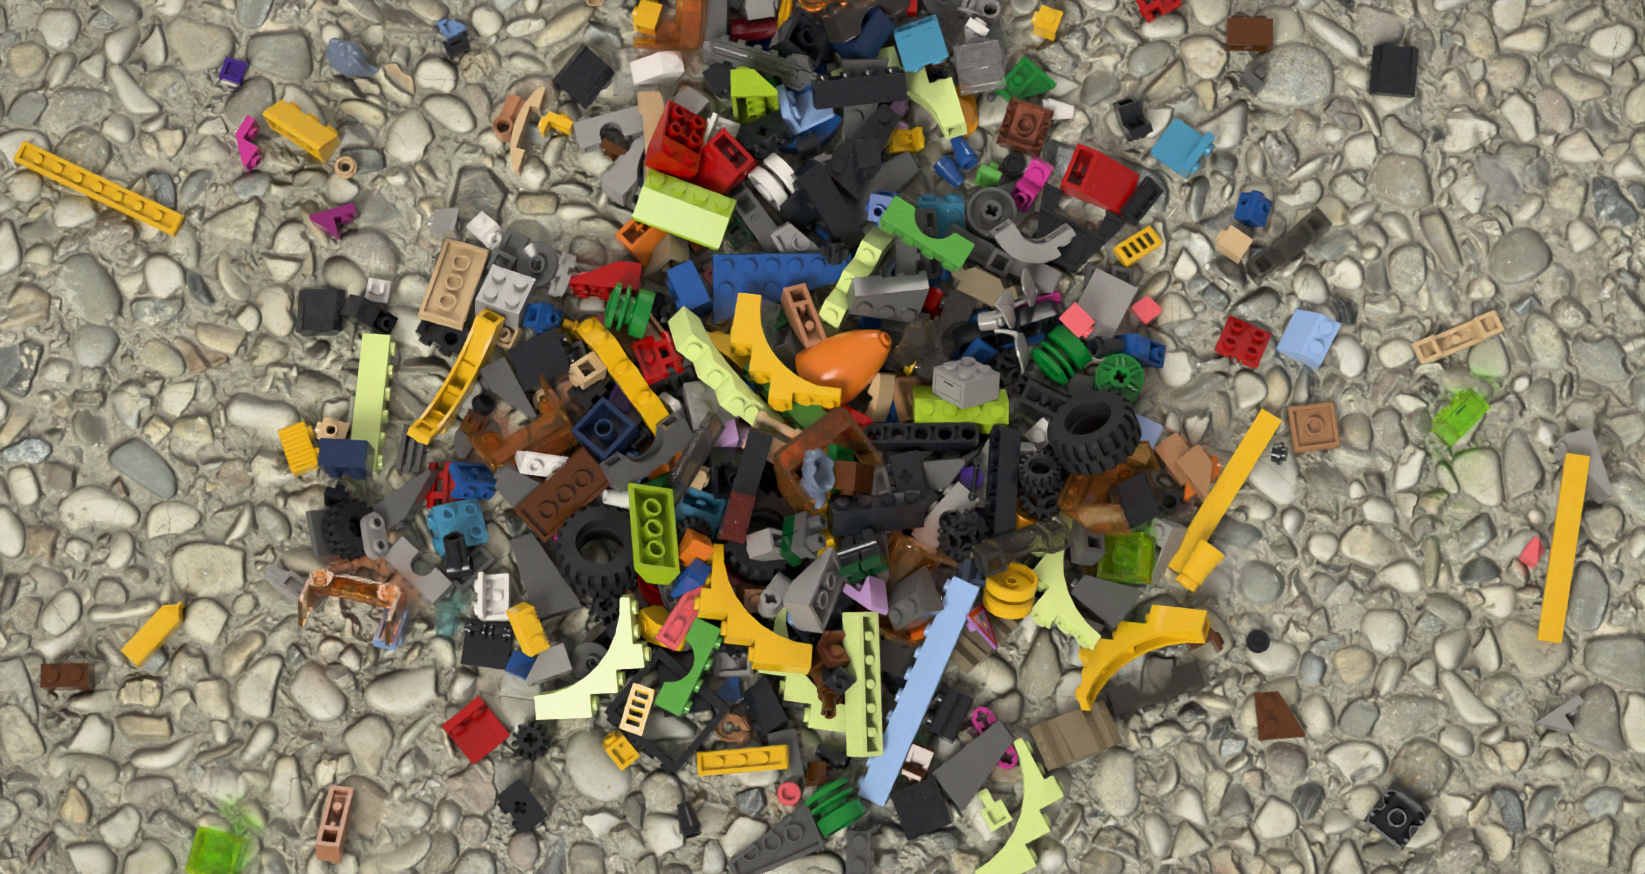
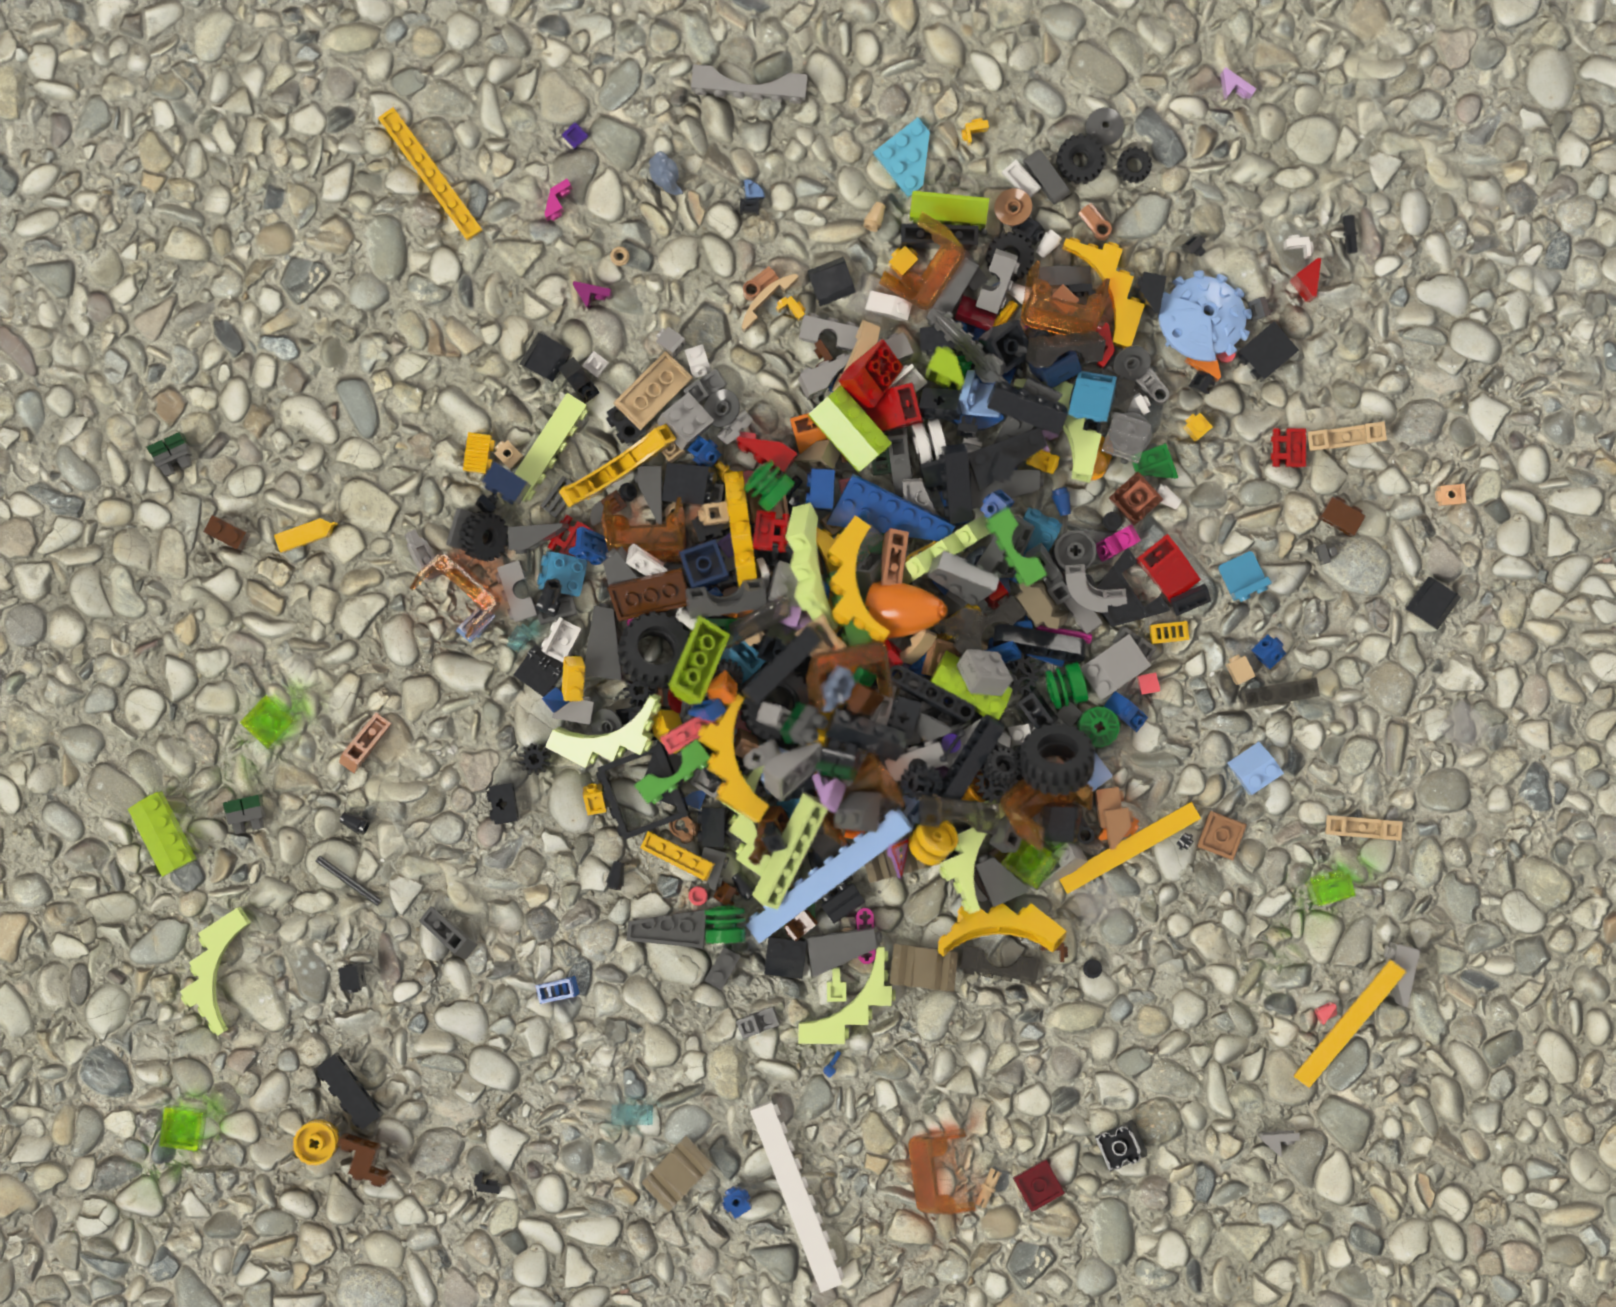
camera: 25 degrees right, 10 degrees up
yellow slope [262,99,341,164] -> none
light grey plate [360,512,389,560] -> none
red bracket [441,696,510,765] -> none
yellow slope [619,683,658,736] -> none
clear red brick [719,491,756,545] -> none
copper bracket [816,630,851,668] -> none
black gear [821,236,850,265] -> none
blue cone [950,135,978,170] -> none
bright green tile [974,161,1002,188] -> none
light grey plant [978,268,1036,375] -> none
coral brick [1059,302,1096,339] -> none
black cone [1088,336,1124,359] -> none
black brick [1112,95,1153,142] -> none
yellow plant [1175,538,1225,593] -> none
red hinge [1214,315,1272,369] -> none
reddish brown wing [1254,691,1305,741] -> none

